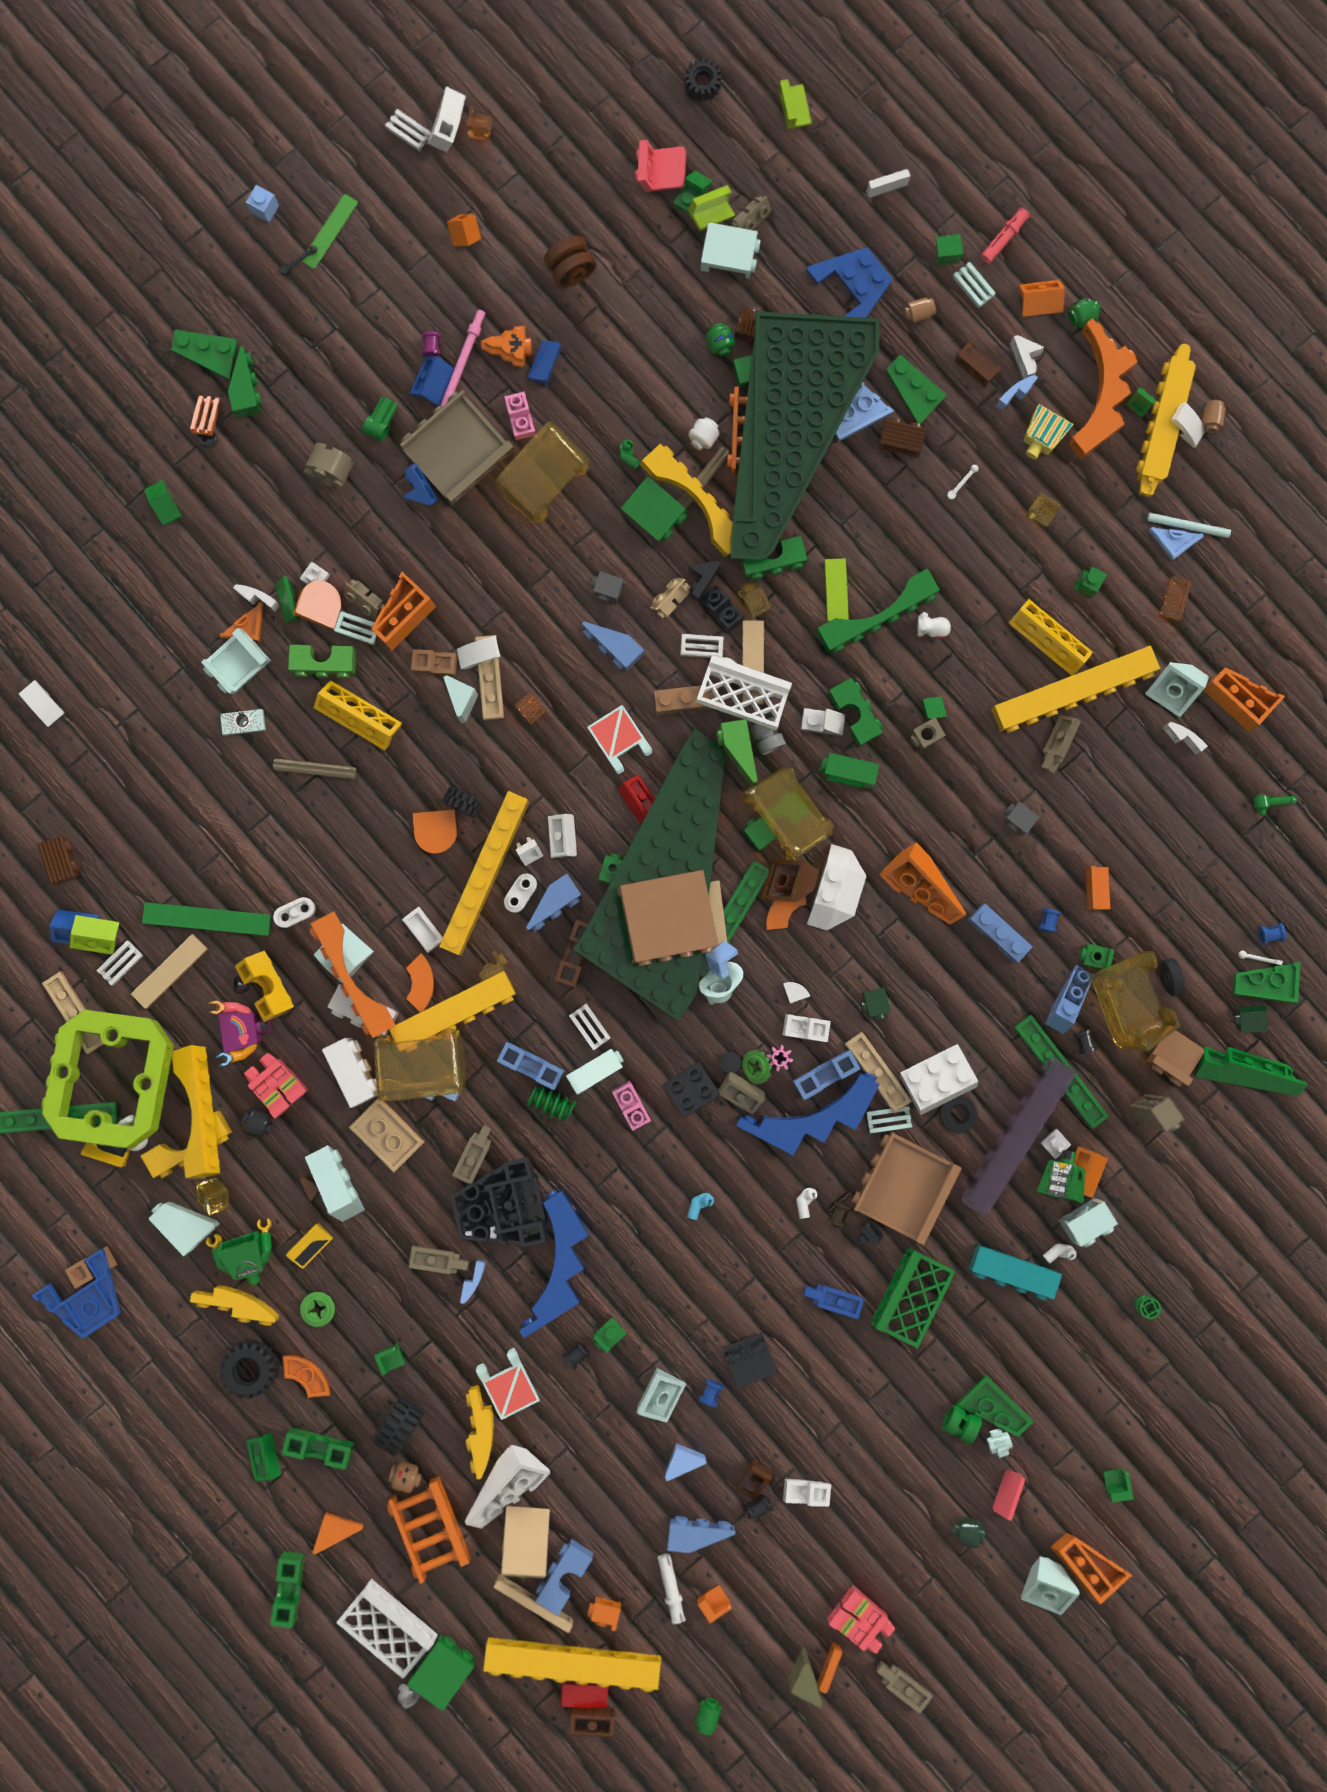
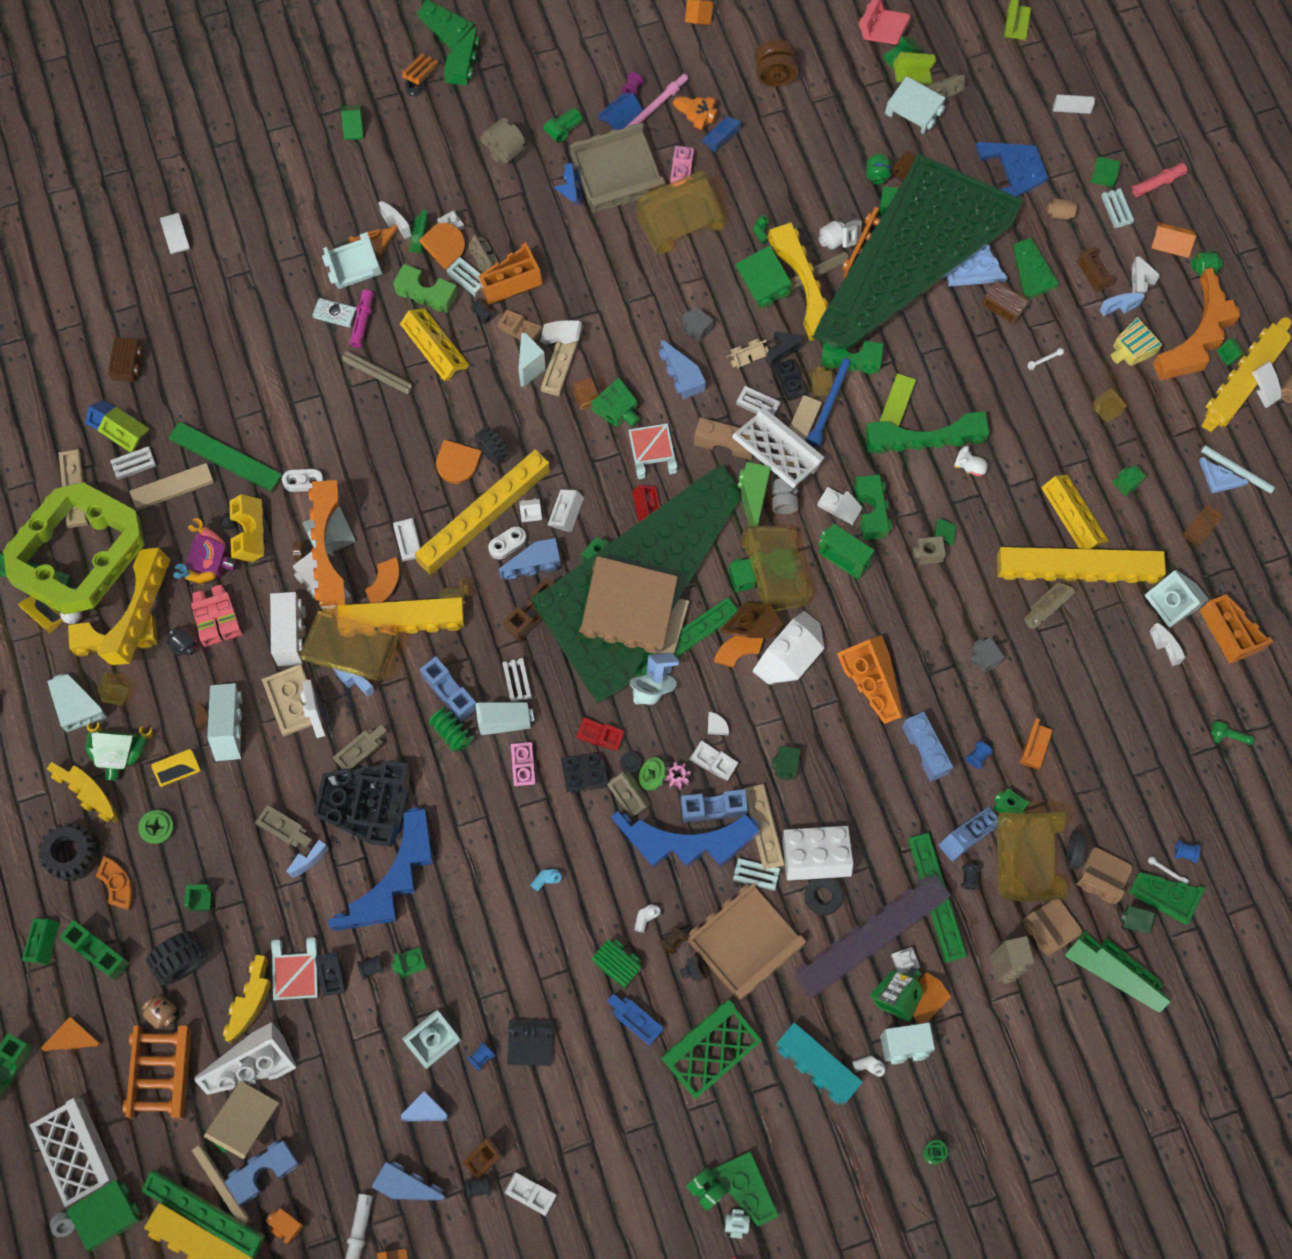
camera: 25 degrees right, 15 degrees down
none -> green tile [142,1169,265,1258]
none -> reddish brown tile [293,541,306,561]
none -> white wing [300,680,325,738]
none -> black slope [315,952,345,997]
none -> dark pink pin [349,290,374,348]
none -> black bush [470,298,496,324]
none -> red slope [575,717,624,751]
none -> green torso [591,378,640,427]
none -> green brick [592,939,642,989]
none -> blue piece [805,358,850,447]
none -> white slope [843,220,861,248]
none -> medium nougat bracket [1076,848,1132,904]

